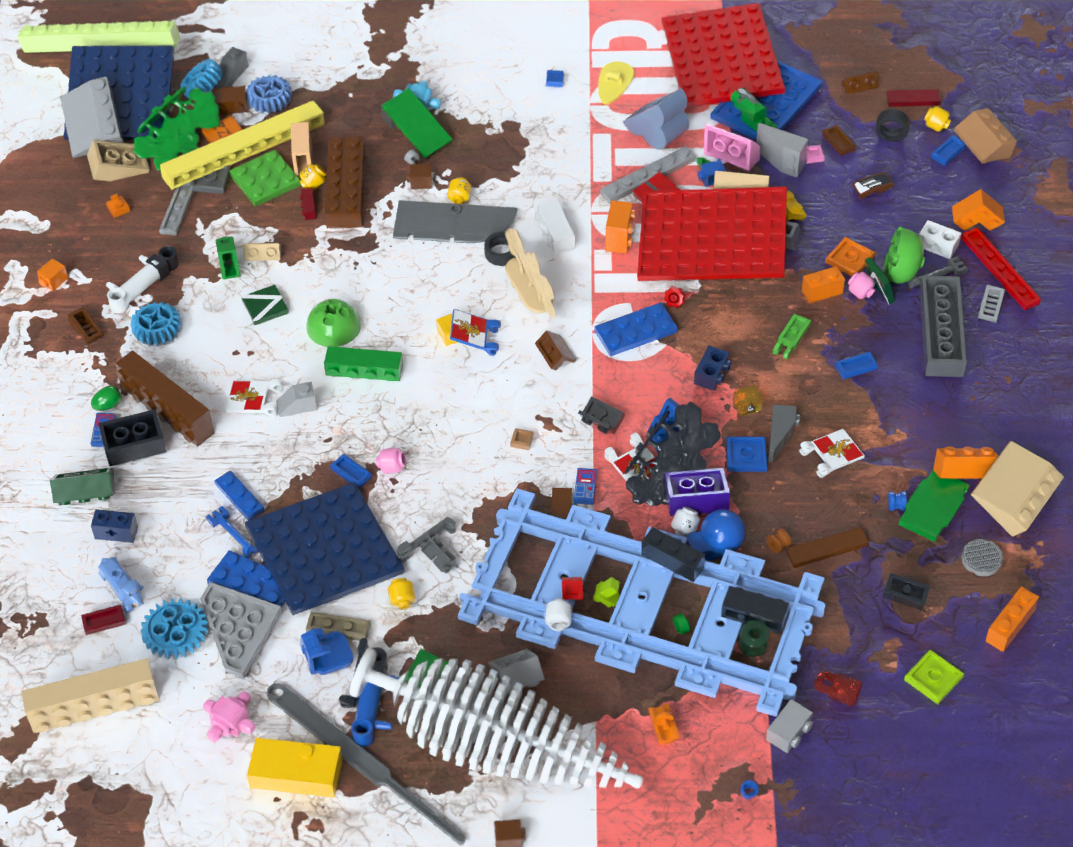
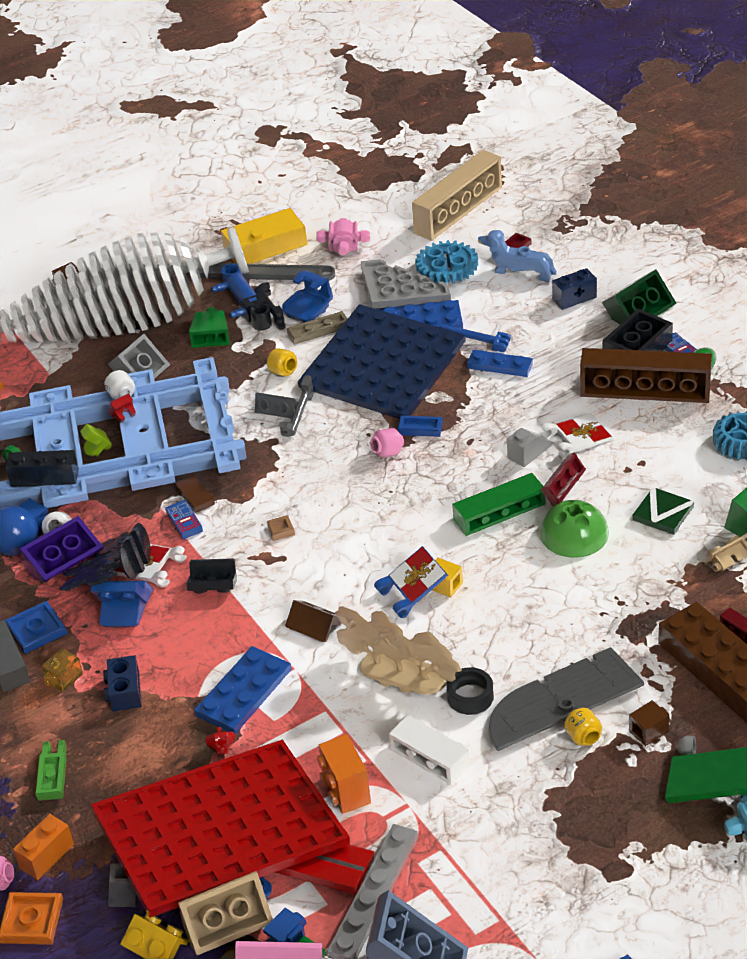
camera: 150 degrees right, 10 degrees down
none -> dark red tile [541,452,586,507]

